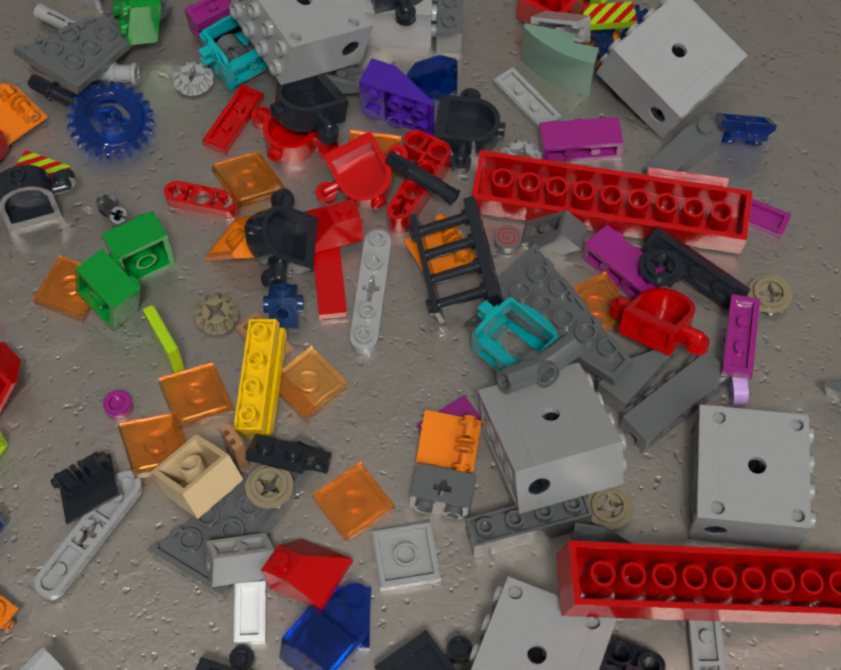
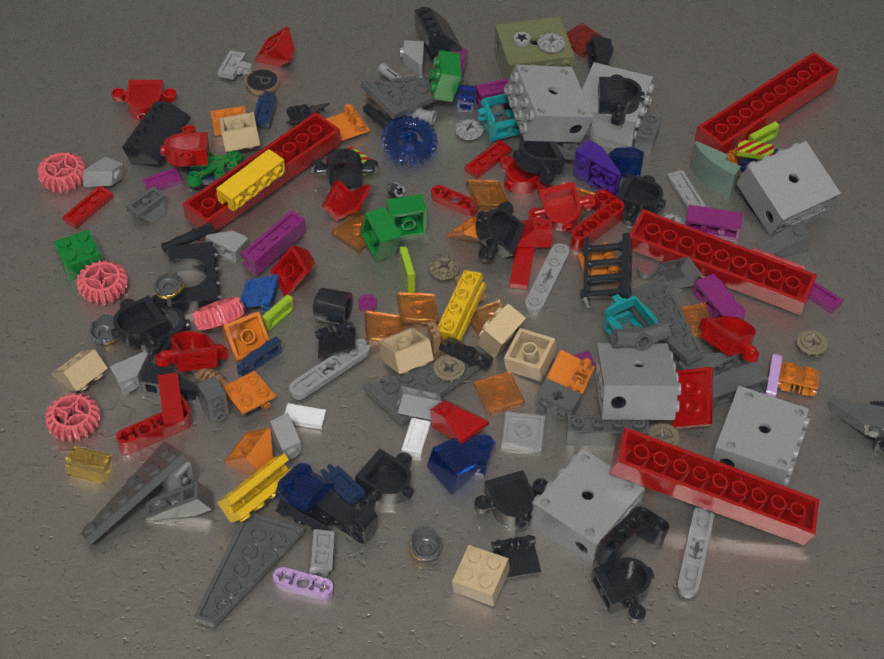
camera: 15 degrees right, 10 degrees down
dark blue brick [263,283,304,328] -> none
black axle [385,151,460,206] -> none
light grey hinge [531,11,591,43] -> none
black gear [638,248,684,288] -> none
black plate [641,226,751,310] -> none
clear blue slope [715,113,777,146] -> none
magenta plate [721,294,760,380] -> none
none -> white tile [284,403,327,430]
none -> black piece [313,288,353,324]
none -> red bracket [321,180,371,221]
none -> clear blue brick [457,85,475,112]
none -> tan brick [477,304,526,358]
none -> tan brick [504,328,557,382]
none -> red tile [672,367,713,429]
none -> orange hinge [778,362,819,397]

